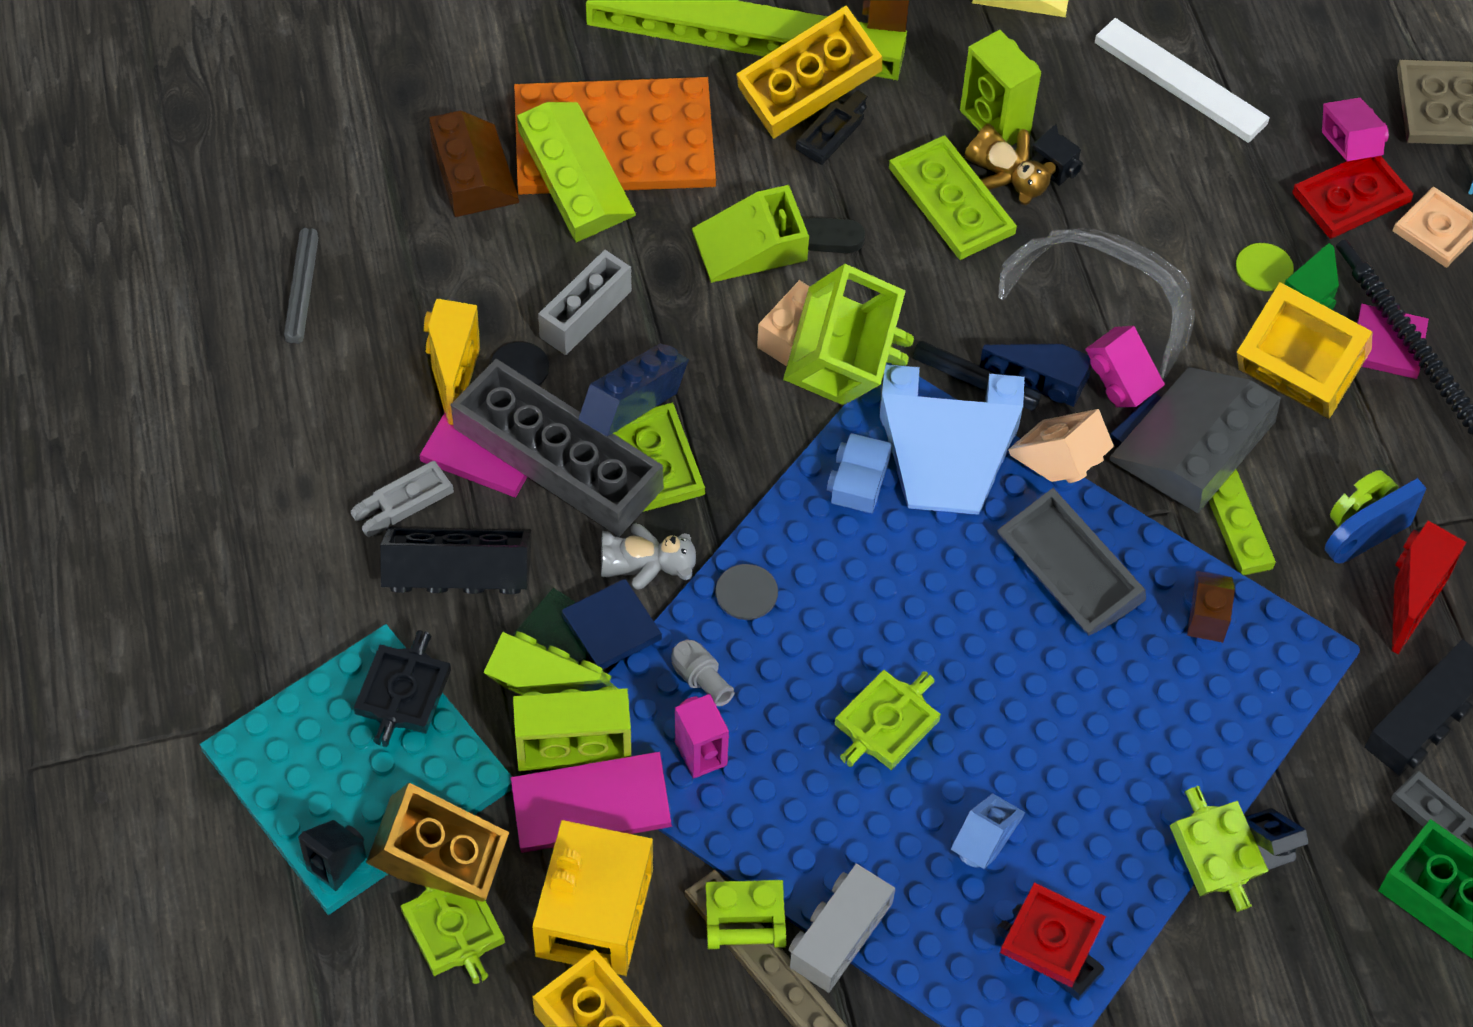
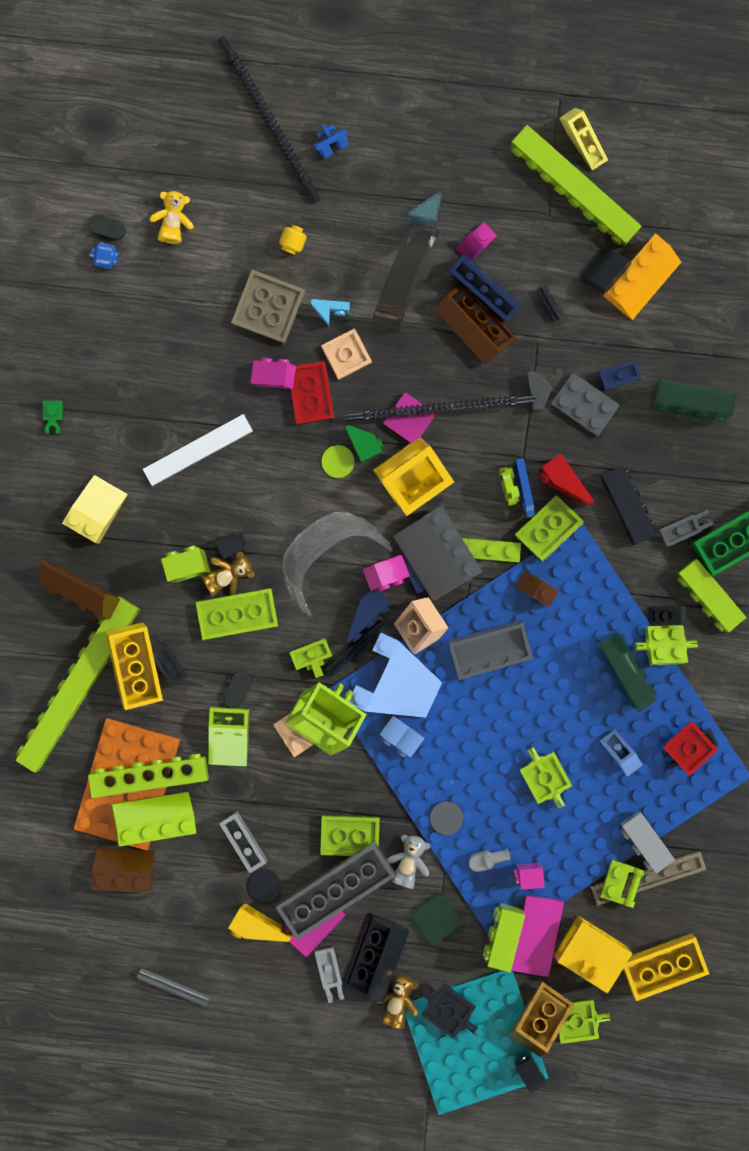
camera: 70 degrees left, 30 degrees up
lime slope [483,631,616,695] -> none
dark blue tile [561,579,662,669] -> none
dark blue brick [578,343,689,437] -> none
none -> lime brick [88,753,209,798]
none -> lime hinge [290,638,332,678]
none -> pearl gold piece [378,974,419,1029]
none -> lime plate [515,495,584,563]
none -> clear green slope [596,632,657,712]
none -> lime brick [676,559,747,632]

